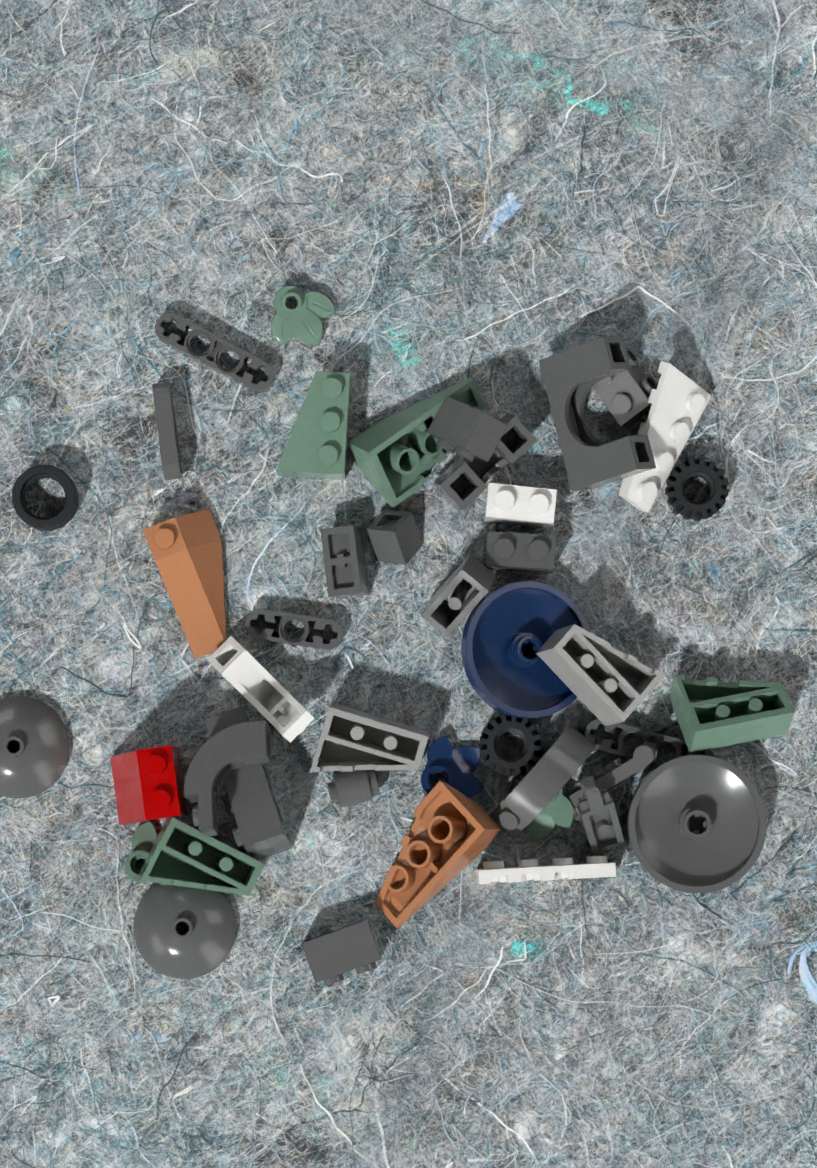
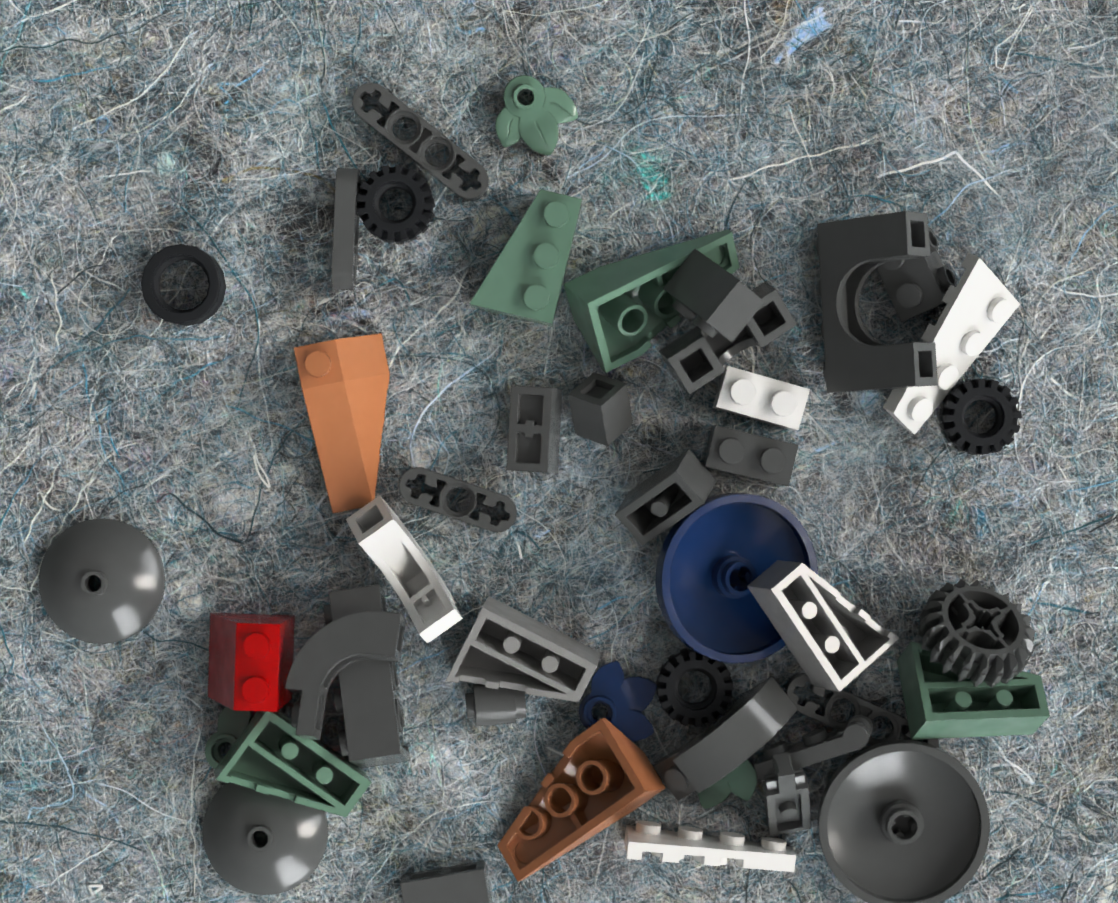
camera: 15 degrees right, 5 degrees up
none -> black tyre [357,164,435,244]
none -> dark grey gear [917,579,1036,688]

